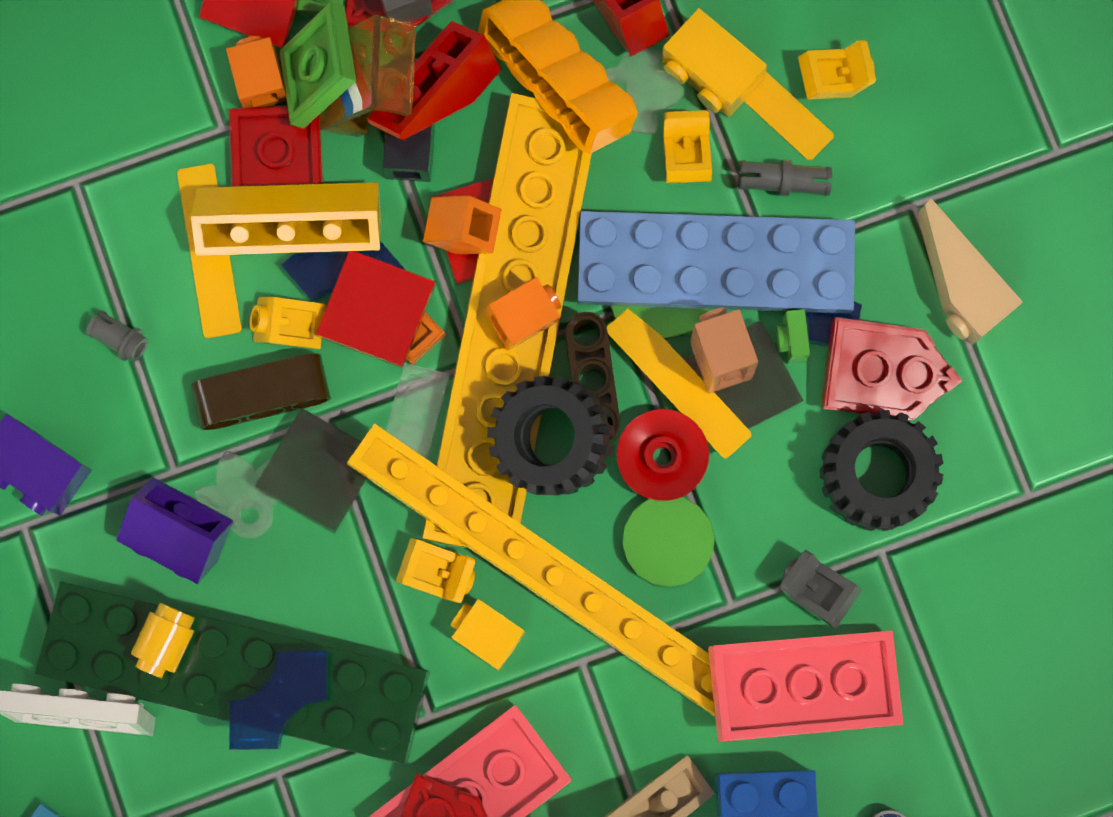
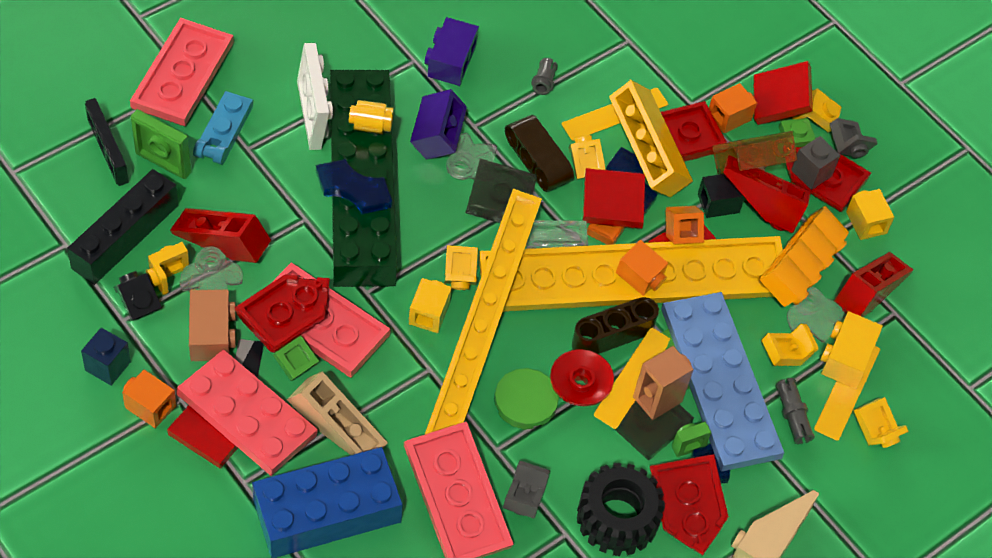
camera: 65 degrees right, 25 degrees down
bright green tile [280,1,356,129] -> none
black tyre [487,376,615,496] -> none

